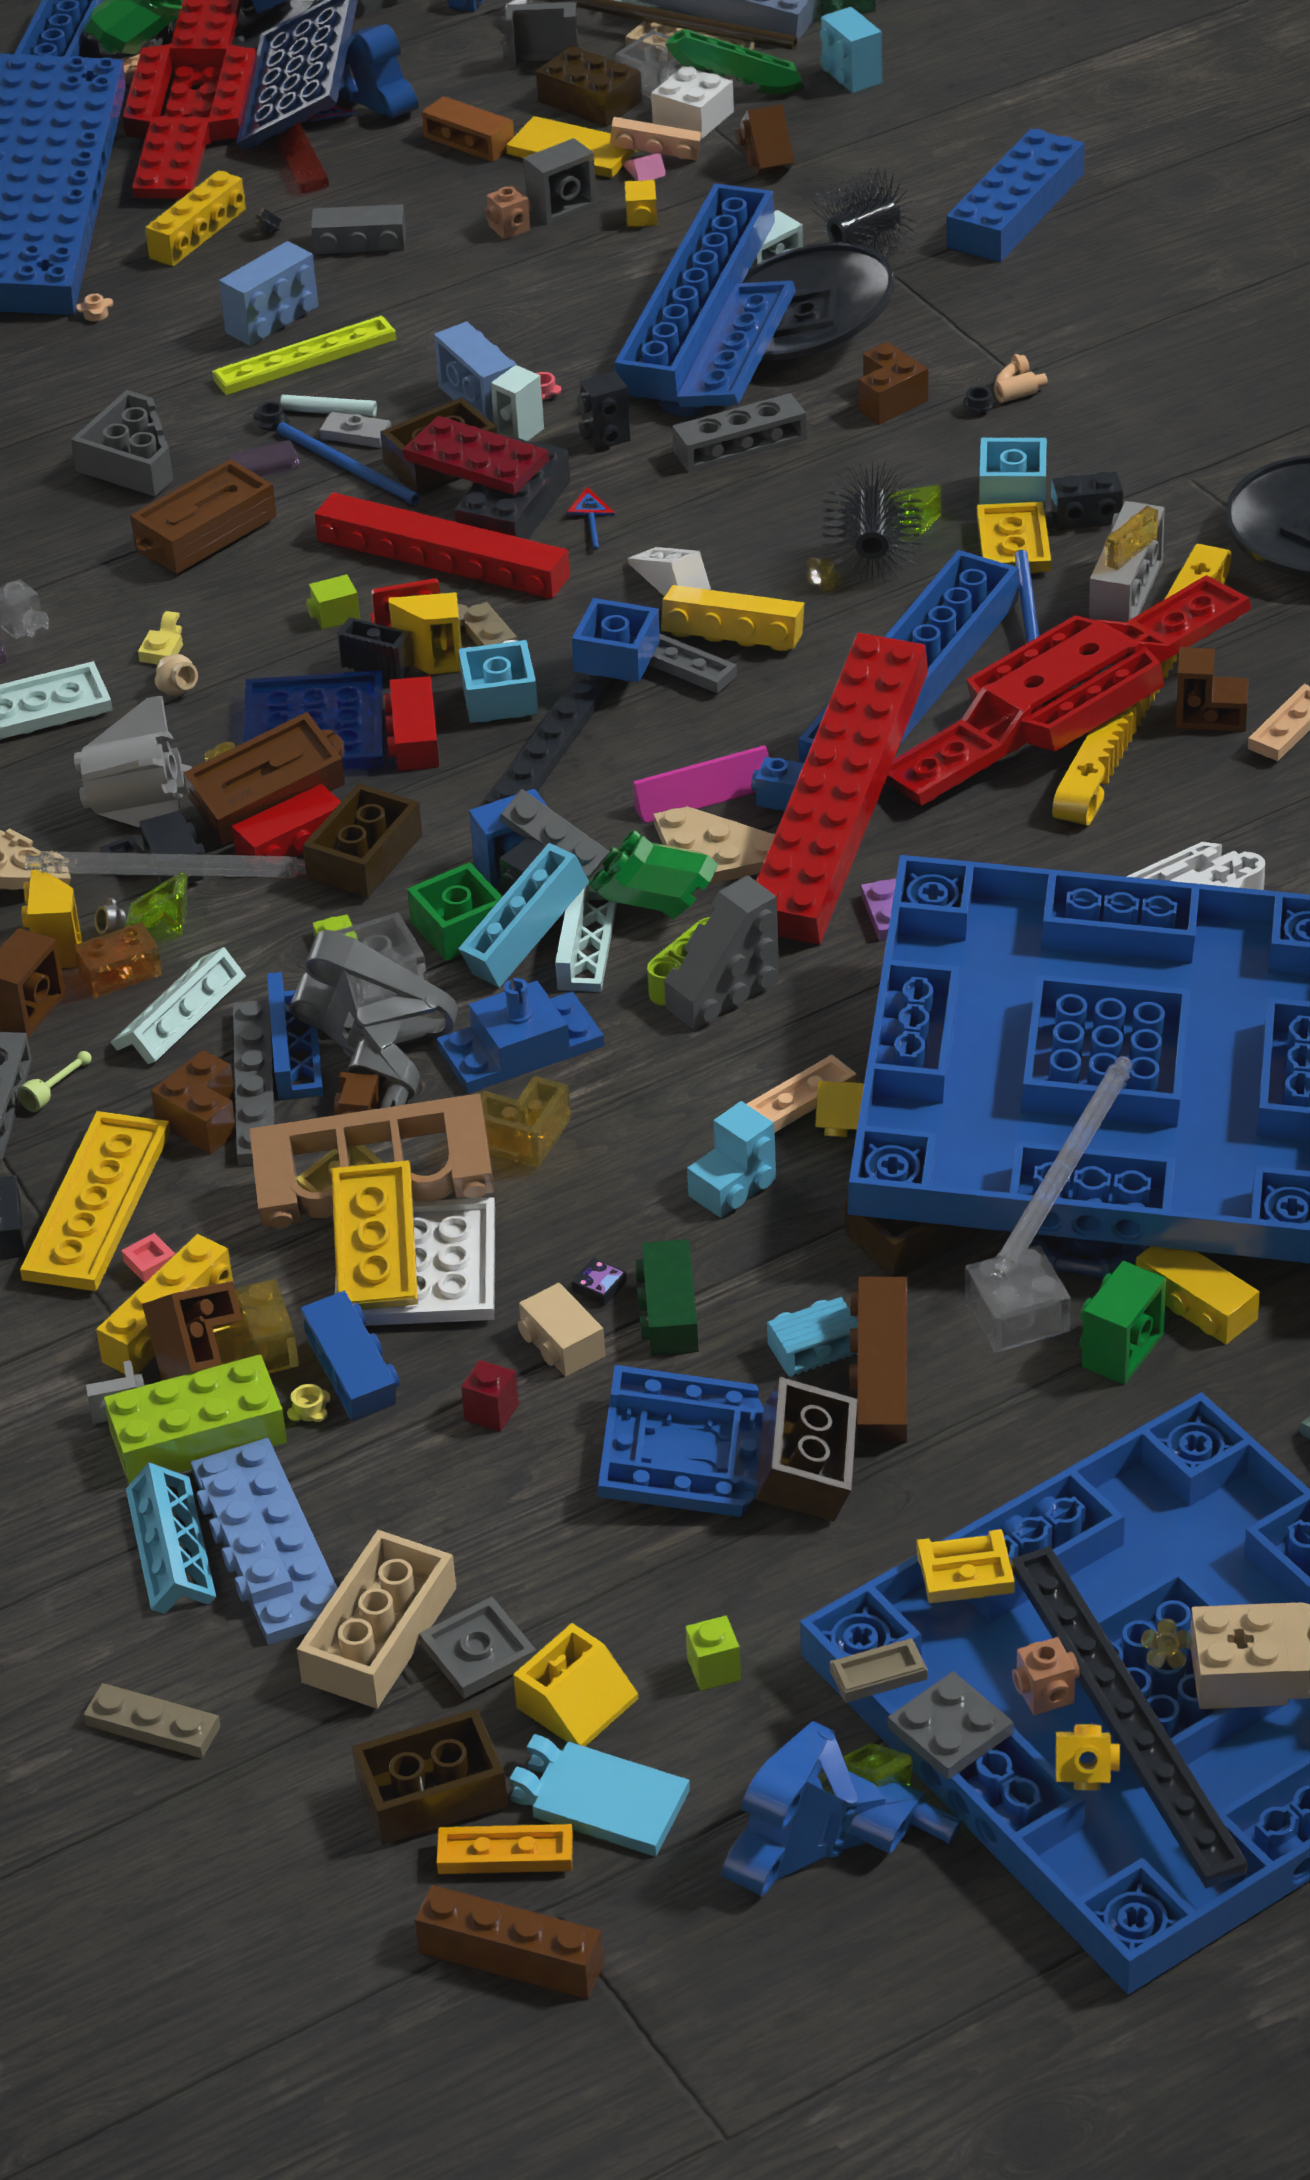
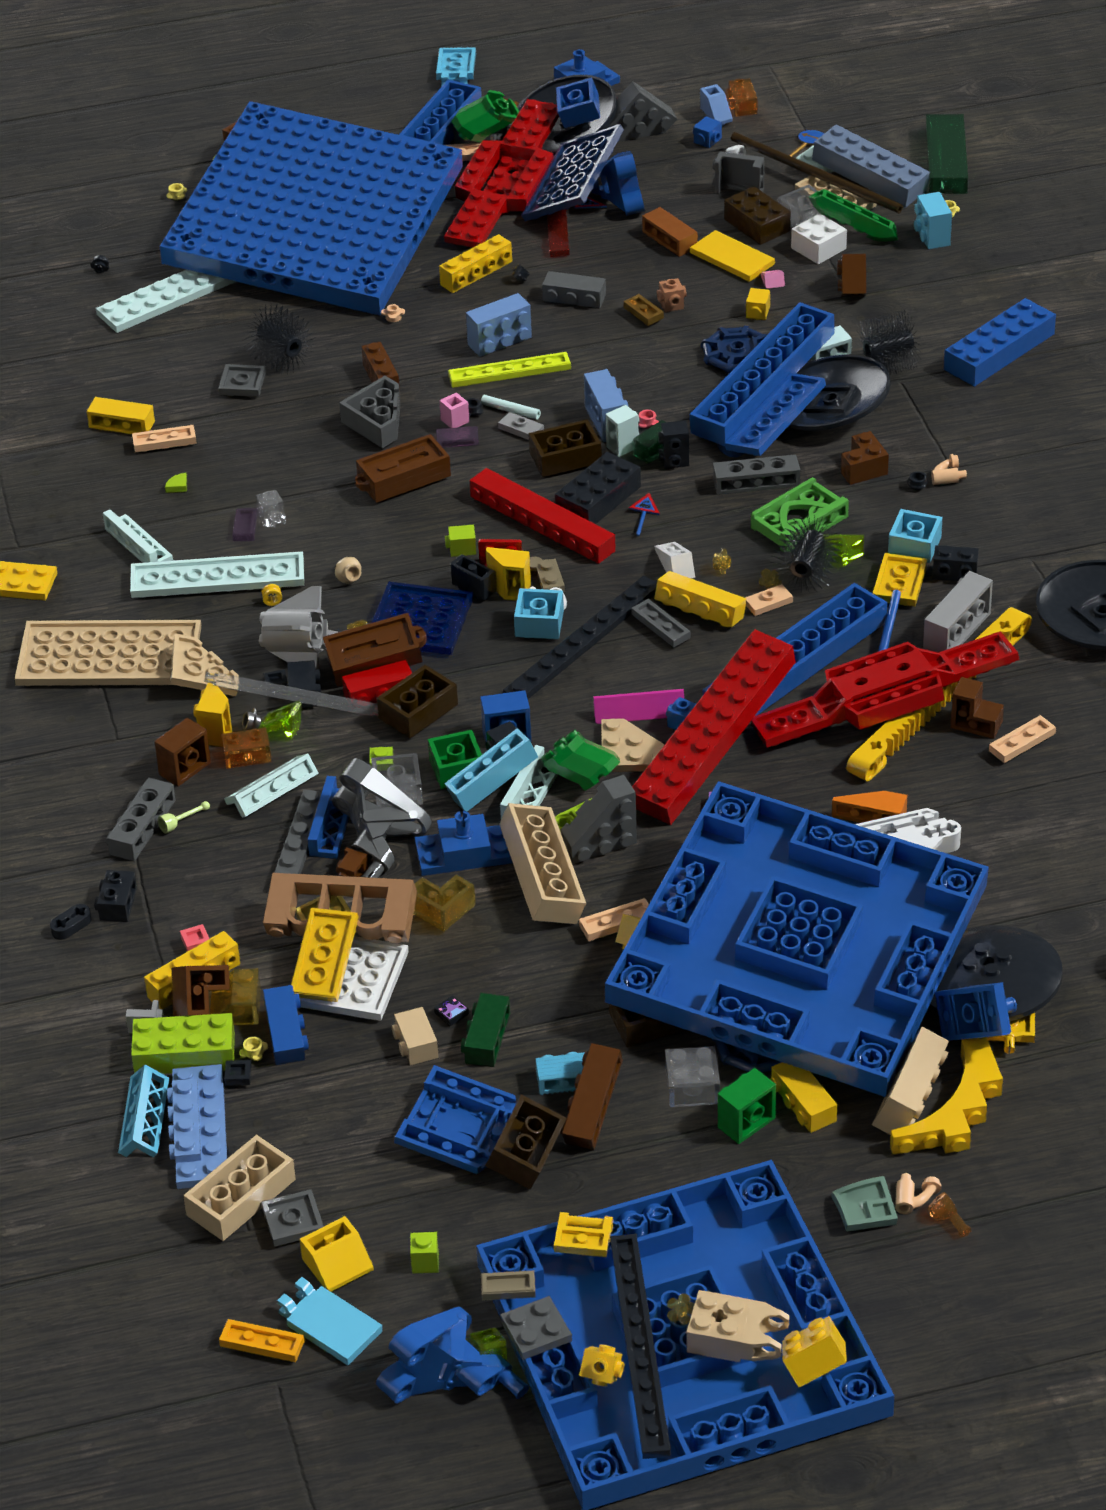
camera: 15 degrees right, 0 degrees up
yellow plate [20,1111,170,1291] -> none
dark tan plate [83,1683,221,1758] -> none
light yellow plate [138,611,183,664] -> none
reddish brown brick [151,1050,236,1155] -> none
blue piece [276,422,420,506] -> none
dark brown brick [351,1708,508,1845] -> none
red brick [384,676,439,771] -> none
dark red plate [403,416,549,495] -> none
reddish brown brick [415,1885,604,1999] -> none
dark red brick [461,1359,519,1432] -> none
dark grey plate [499,789,610,880] -> none
dark grey brick [523,138,597,225] -> none
blue brick [572,598,660,682] -> none
light nougat plate [609,117,702,161] -> none
medium azure brick [687,1101,776,1218] -> none
clear piece [991,1056,1133,1282] -> none
nougat brick [1012,1637,1080,1715] -> none
clear yellow plate [1105,505,1158,571] -> none
none -> black plate [224,1060,252,1086]
none -> yellow bush [262,584,282,606]
none -> reddish brown brick [361,342,400,392]
none -> bright pink brick [440,392,469,430]
none -> tan brick [499,803,586,924]
none -> pearl gold plate [623,294,664,326]
none -> clear green brick [633,420,666,464]
none -> dark blue plate [701,325,768,374]
none -> clear yellow plate [713,549,731,575]
none -> light nougat plate [745,584,793,616]
none -> bright green fence [751,477,849,552]
none -> orange slope [832,791,907,823]

